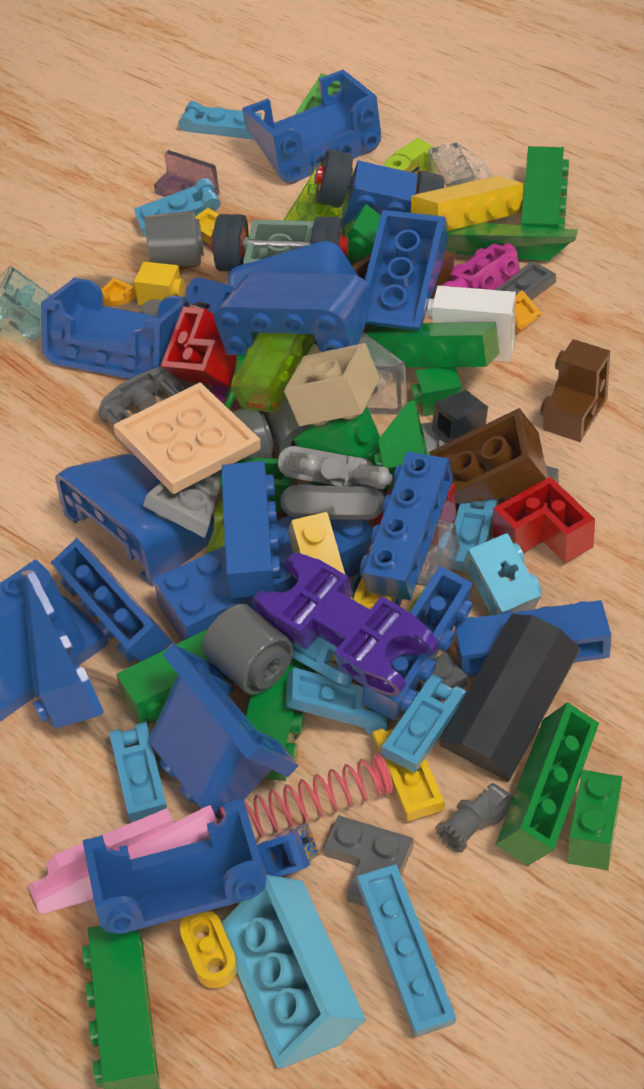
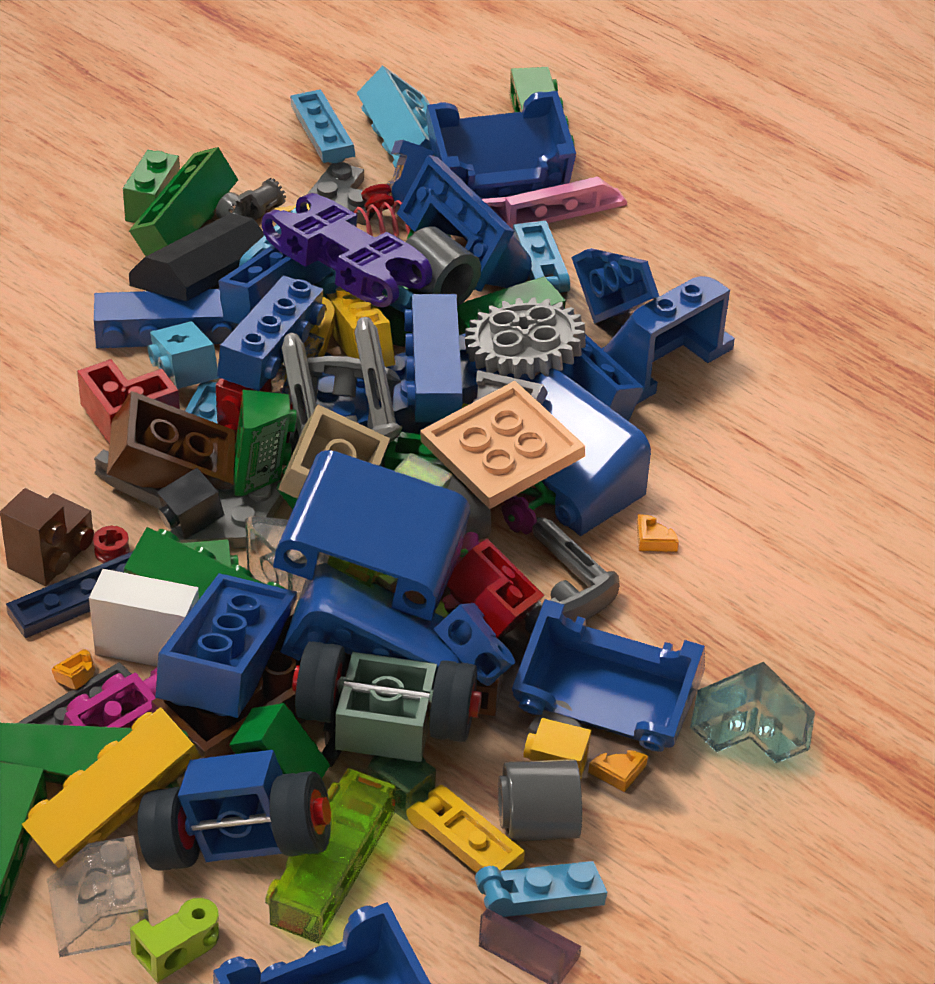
camera: 175 degrees right, 5 degrees down
none -> dark blue tile [6,551,133,639]
none -> red bush [93,525,130,563]
none -> red bush [361,184,395,213]
none -> light grey gear [465,297,586,379]
none -> light orange tile [636,514,679,552]

